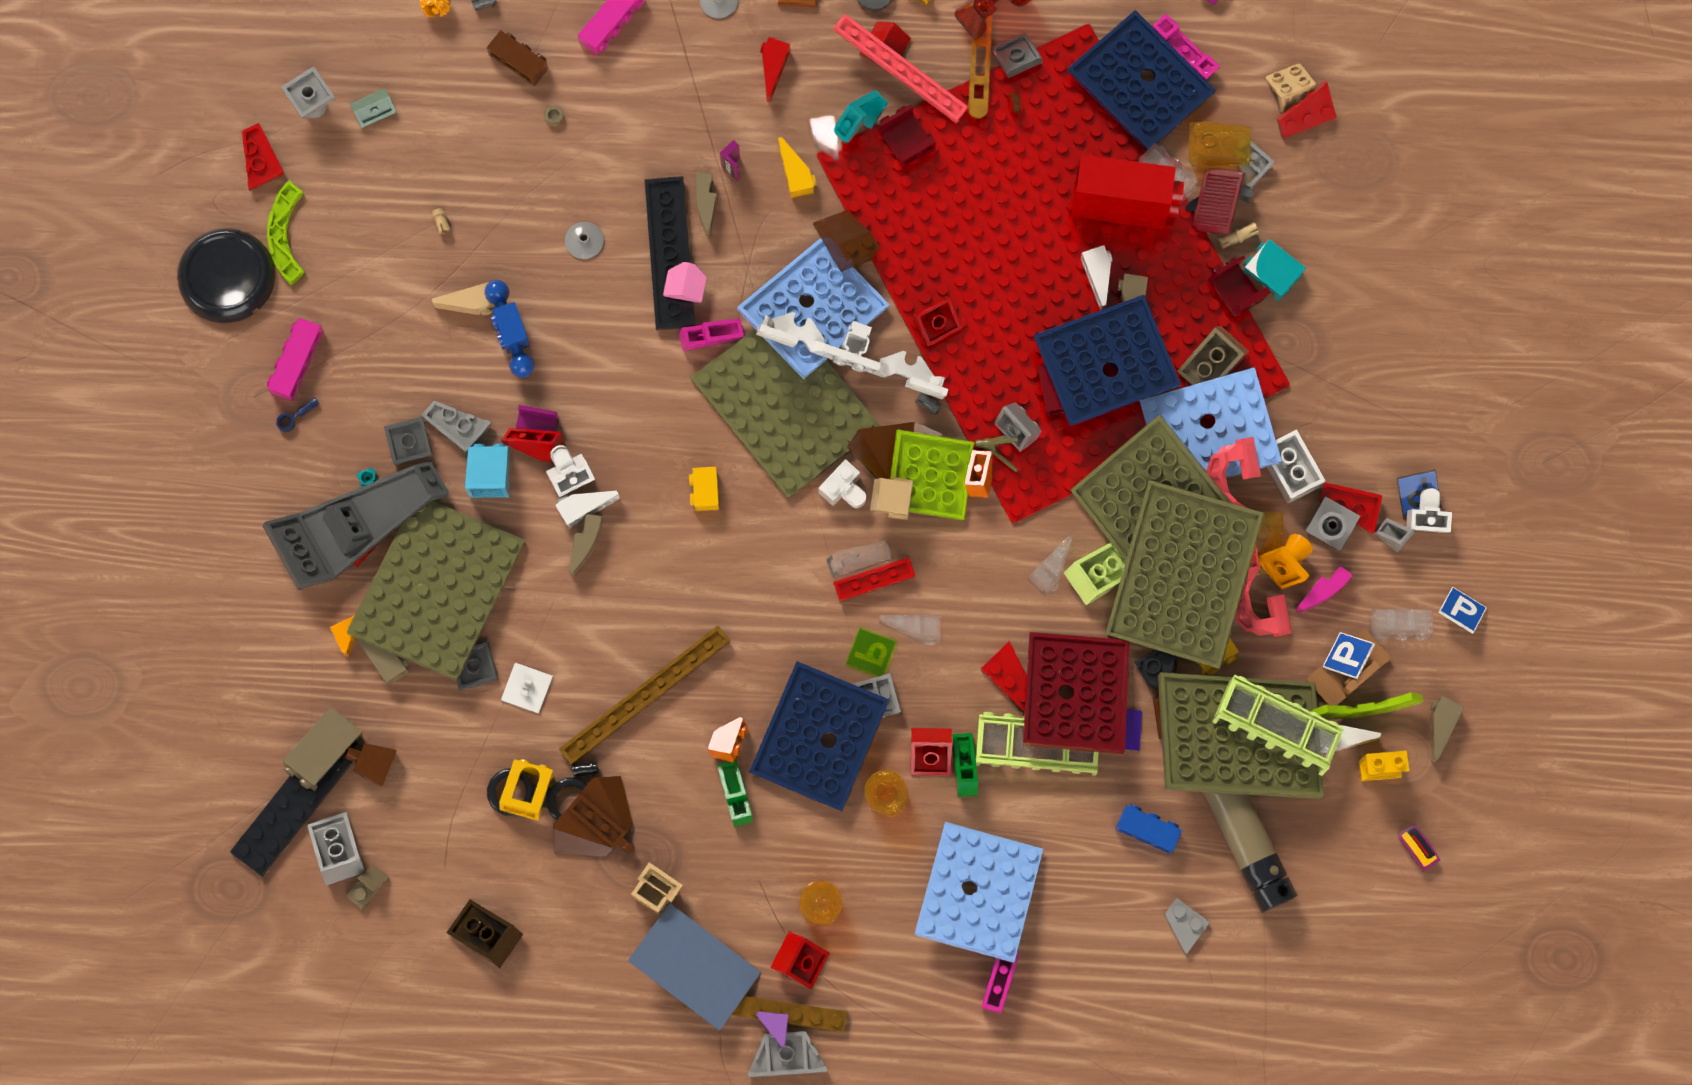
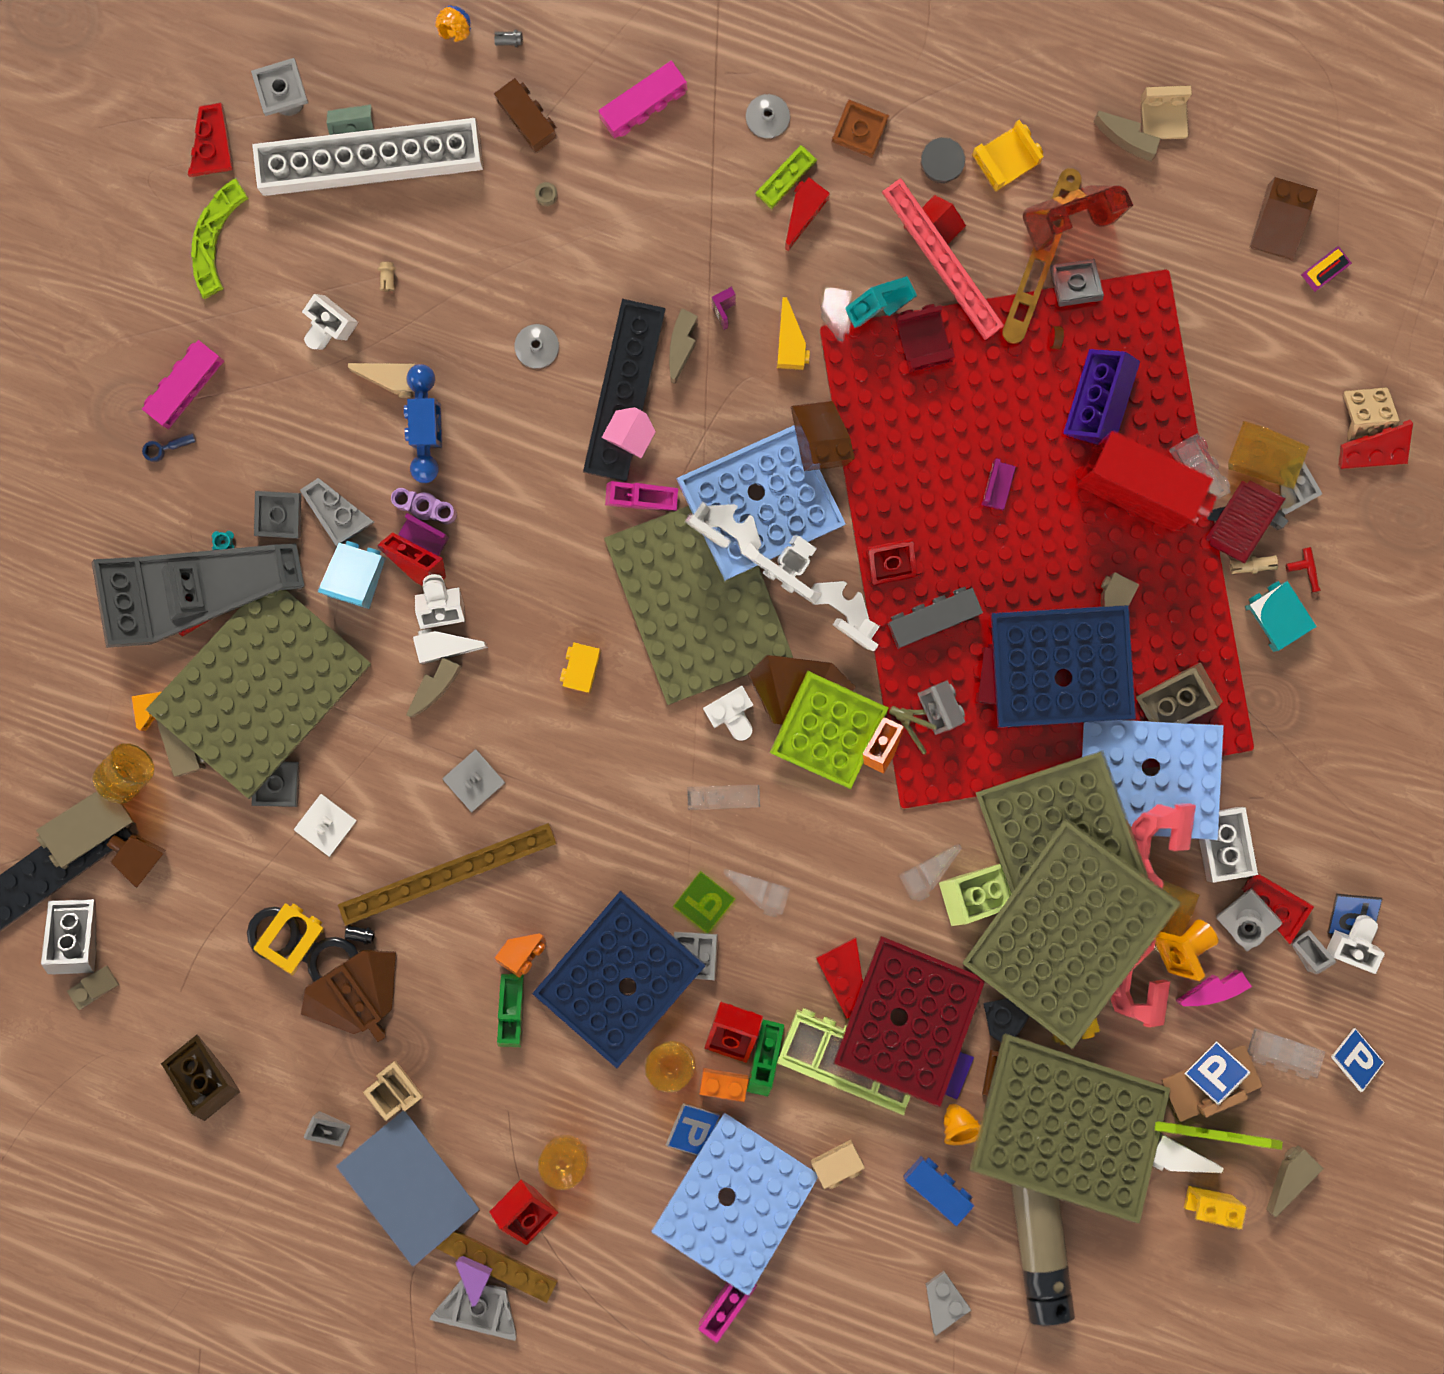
camera: 20 degrees right, 10 degrees up
black piece [177,228,275,323] -> none
red plate [833,557,915,602] -> none
tan plate [870,477,913,520] -> none
dark grey pin [915,392,941,415] -> none
dark blue plate [1067,10,1216,152] -> none
white slope [1081,245,1112,310] -> none
dark pink slope [1152,14,1220,80] -> none
dark red panel [1208,255,1270,317] -> none
window [1212,675,1345,776] -> none
slope [1398,824,1440,871] -> none
none -> clear yellow wheel [93,743,154,804]
none -> white brick [252,118,483,196]
none -> white brick [302,294,359,350]
none -> light grey slope [303,1111,350,1147]
none -> lavender piece [391,488,457,524]
none -> light grey piece [442,749,506,812]
none -> blue piece [666,1103,720,1155]
none -> orange brick [699,1068,748,1102]
none -> lime tile [756,145,817,210]
none -> tan brick [811,1140,865,1189]
none -> dark grey brick [887,587,983,649]
none -> light orange piece [944,1104,981,1145]
none -> magenta panel [981,458,1016,510]
none -> dark purple slope [1063,349,1140,445]
none -> red piece [1285,547,1321,593]

